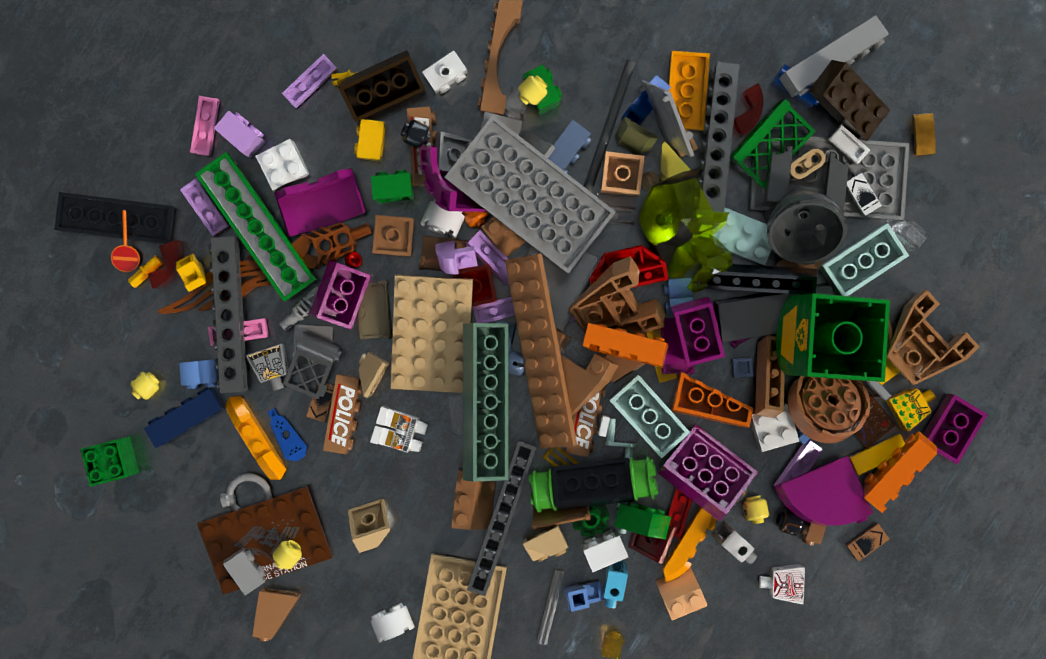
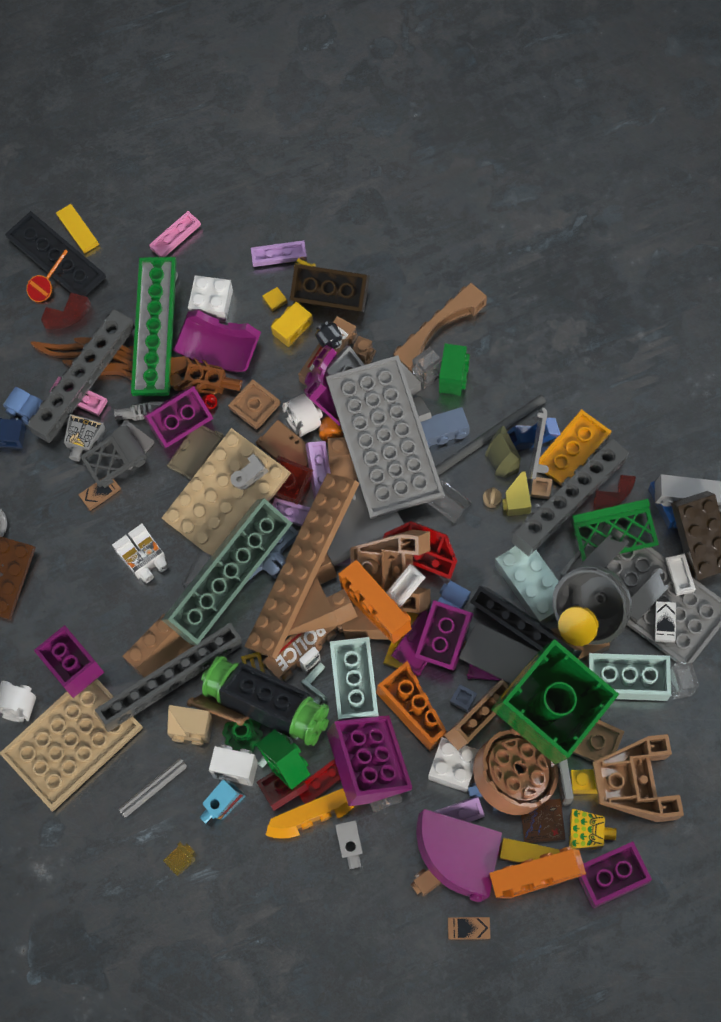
camera: 40 degrees right, 20 degrees down
yellow axle [128,255,164,288] -> none
yellow brick [176,253,206,292] -> none
lavender plate [180,179,230,237] -> none
lavender brick [214,111,266,159] -> none
light orange brick [225,396,286,480] -> none
blue piece [268,408,307,461] -> none
medium nougat brick [323,374,362,455] -> none
tan slope [348,498,390,553] -> none
tan slope [359,352,390,398] -> none
green brick [371,170,415,203] -> none
white brick [422,50,468,94] -> none
lavender brick [435,241,478,274] -> none
light yellow head [518,75,548,105] -> none
medium blue brick [564,580,603,612] -> none
light nougat brick [600,151,645,197] -> none
clear neon green piece [639,168,733,292] -> none
light nougat slope [655,567,708,621] -> none
light yellow head [742,495,769,524] -> none
white torso [759,564,805,604] -> none
black head [776,508,806,536] -> none
tan plate [790,149,826,180] -> none
none -> magenta brick [34,625,104,698]
none -> yellow tile [56,204,99,254]
none -> light grey leg [231,453,269,490]
none -> yellow tile [262,287,288,312]
none -> medium nougat brick [353,336,376,365]
none -> white tile [386,564,426,608]
none -> yellow tile [558,606,599,646]

